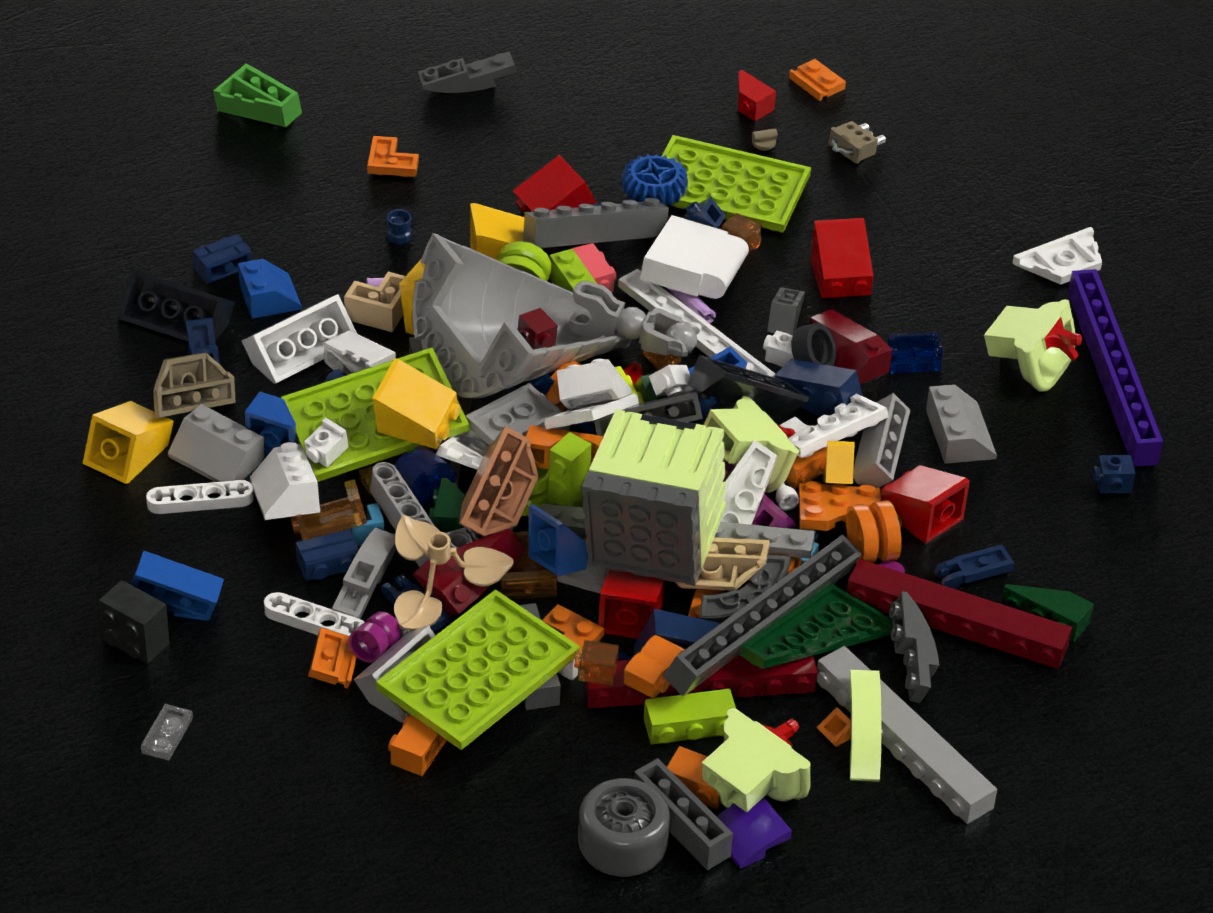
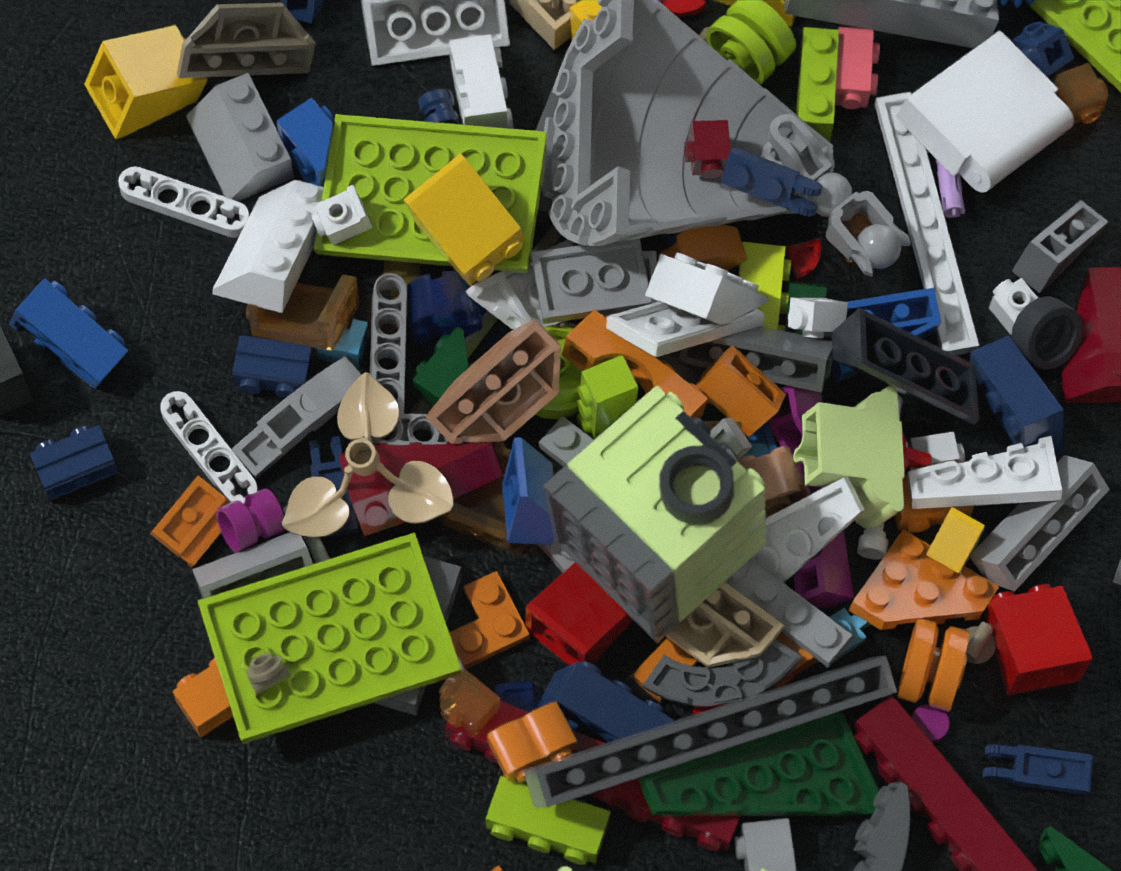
camera: 30 degrees right, 25 degrees up
none -> dark blue brick [30,425,118,501]
none -> dark tan plate [246,653,291,695]
none -> black tyre [659,446,734,525]
none -> dark blue hinge [721,148,823,217]

